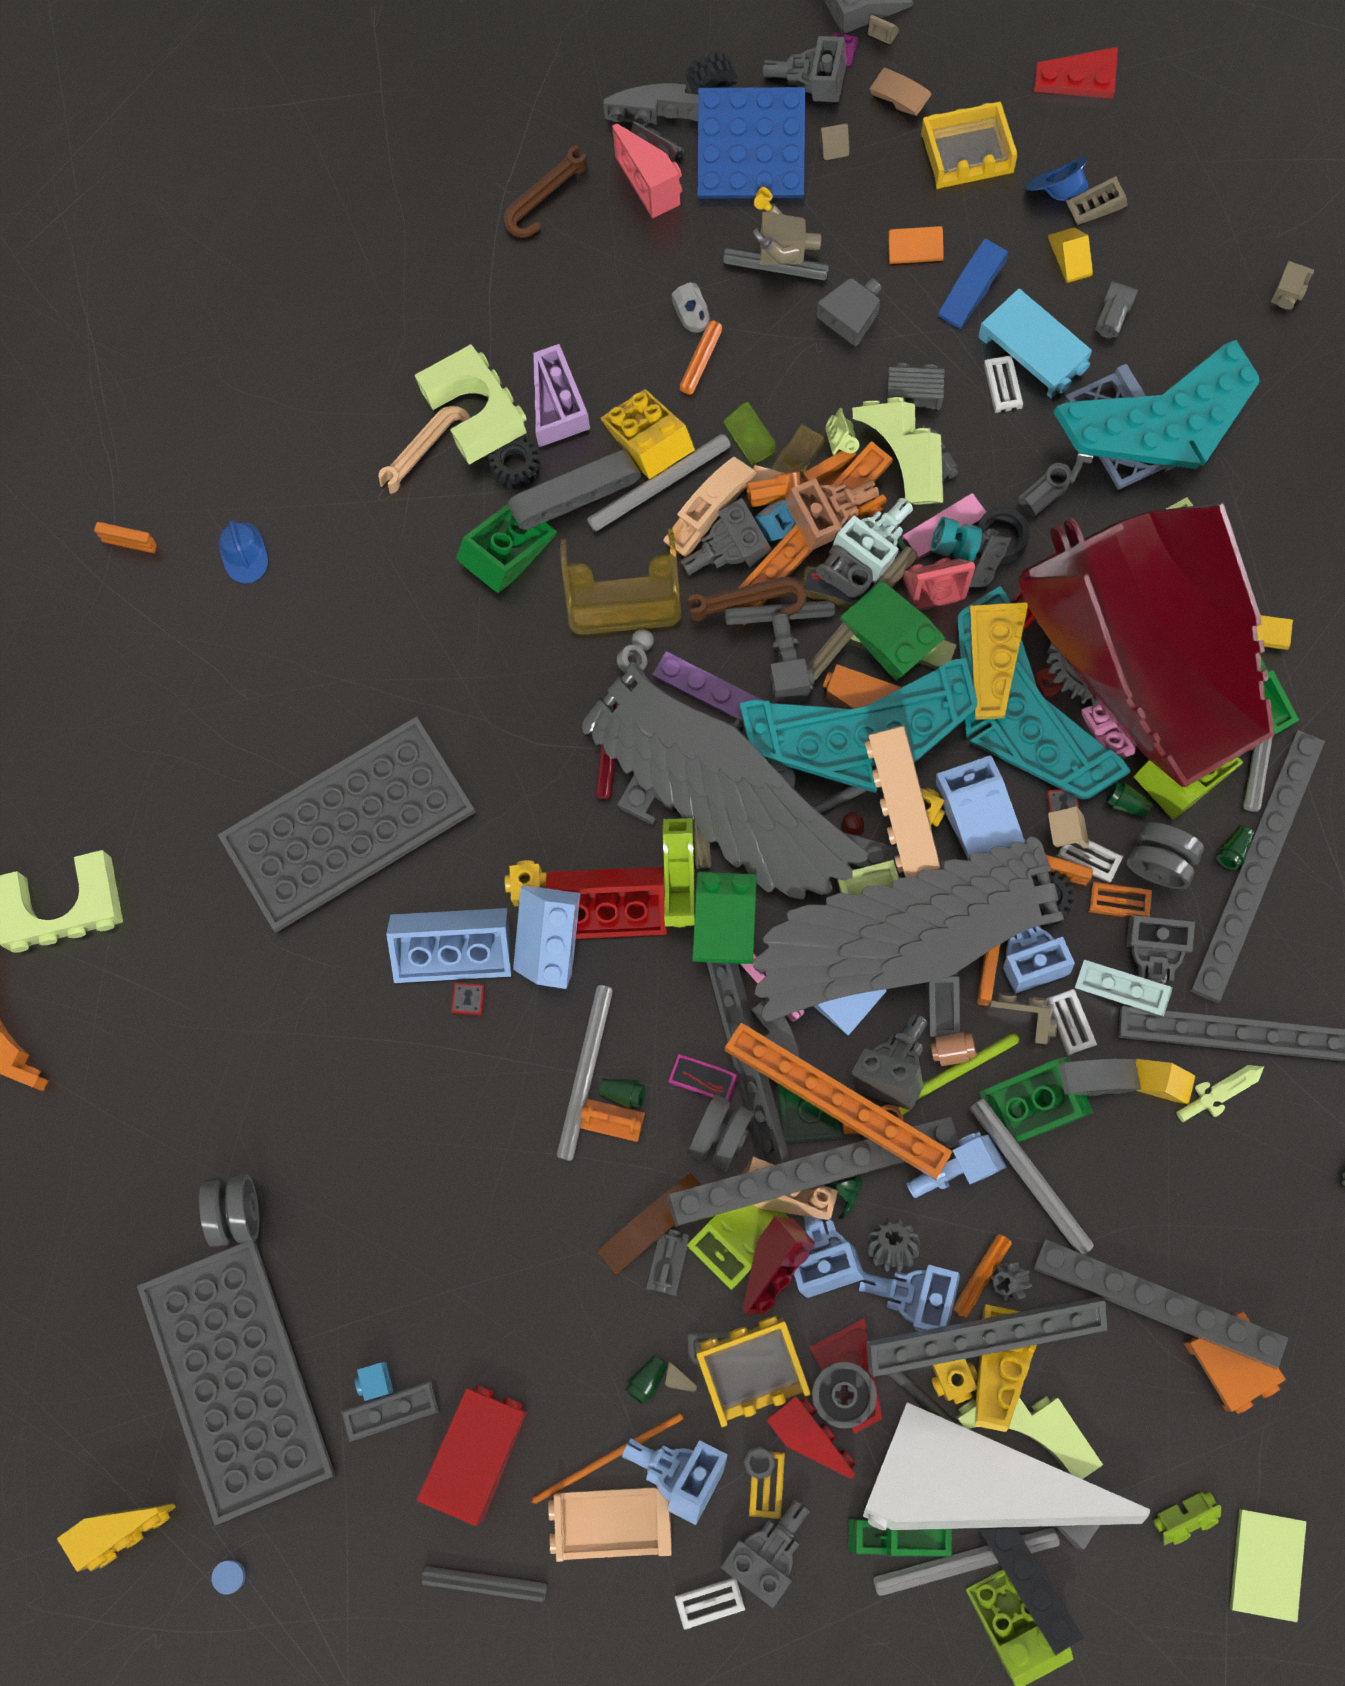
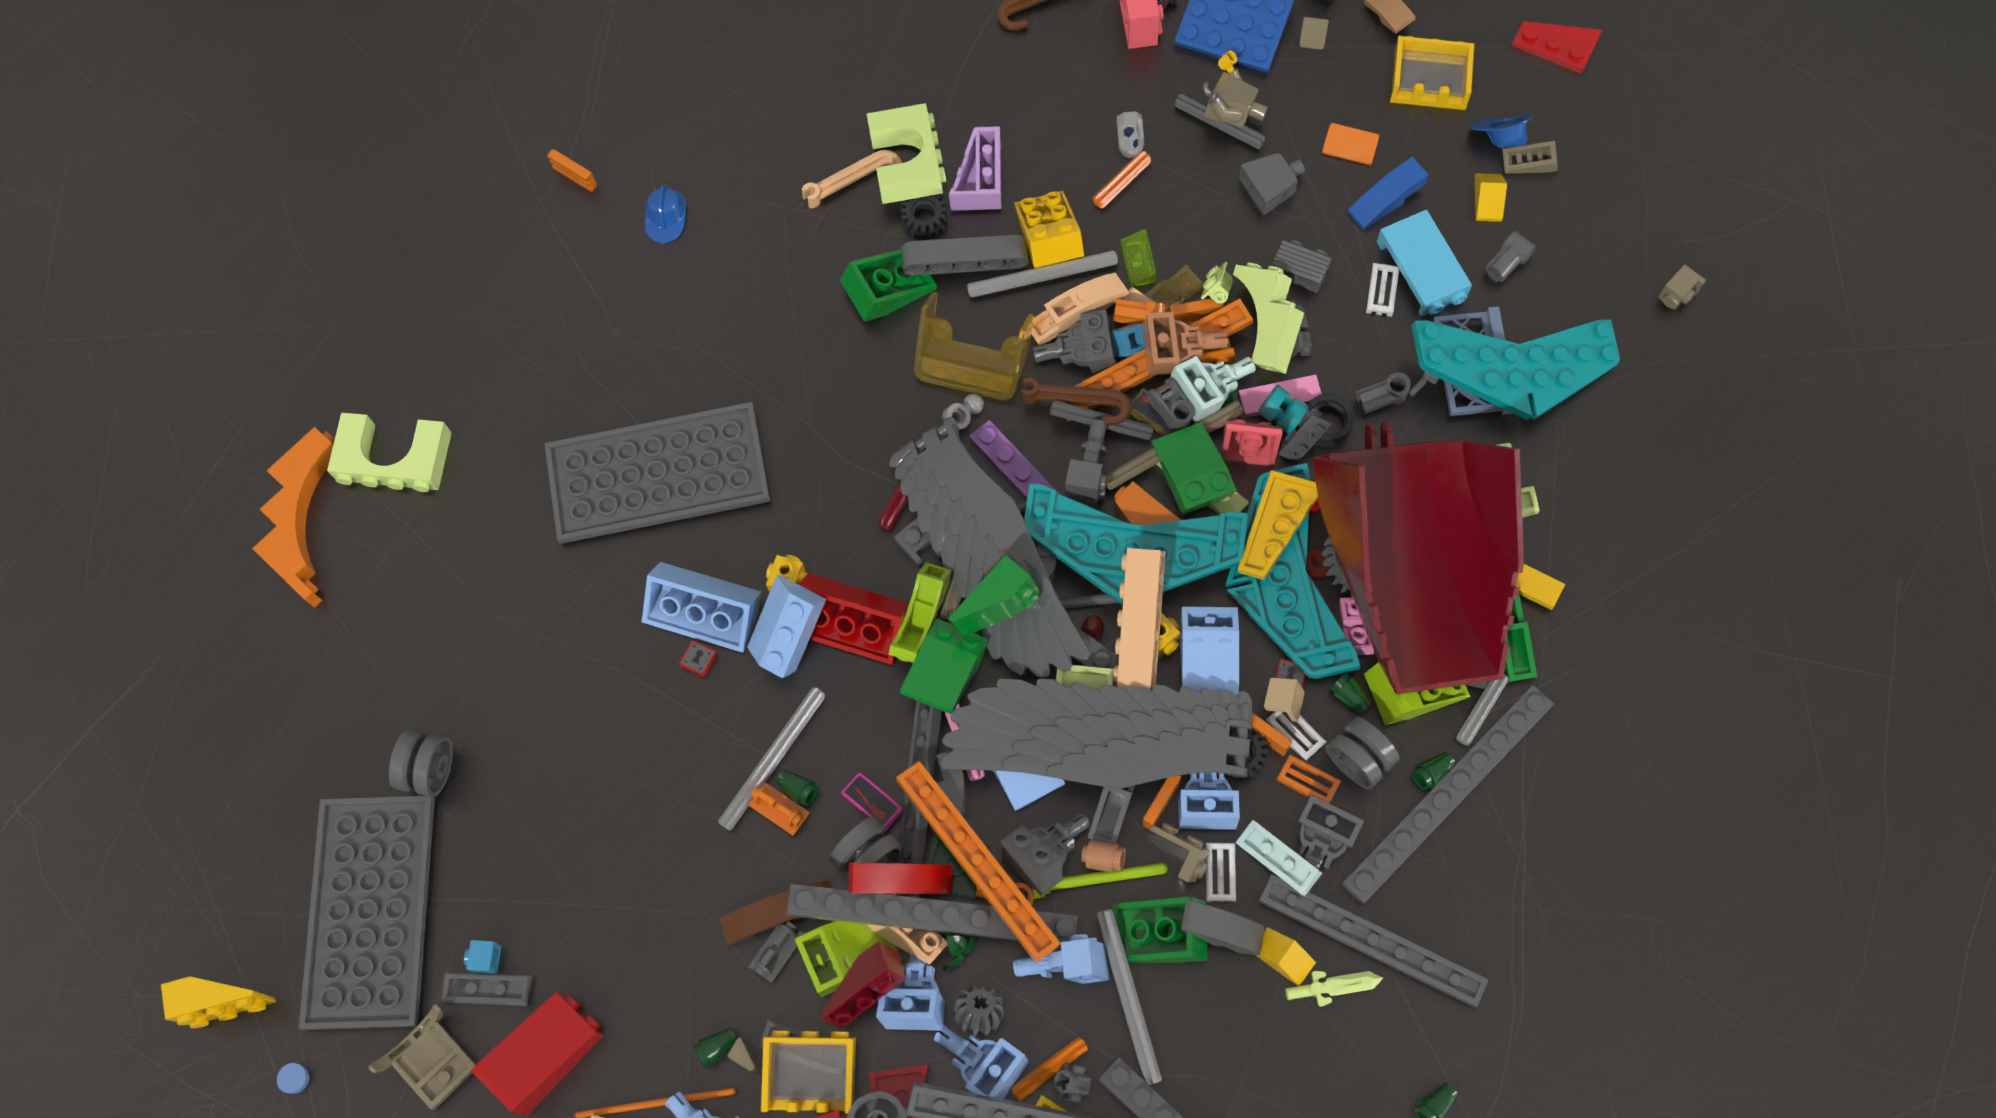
camera: 20 degrees right, 5 degrees down
none -> dark tan piece [368,1004,476,1110]
none -> red slope [848,863,953,894]
none -> green slope [948,555,1040,637]

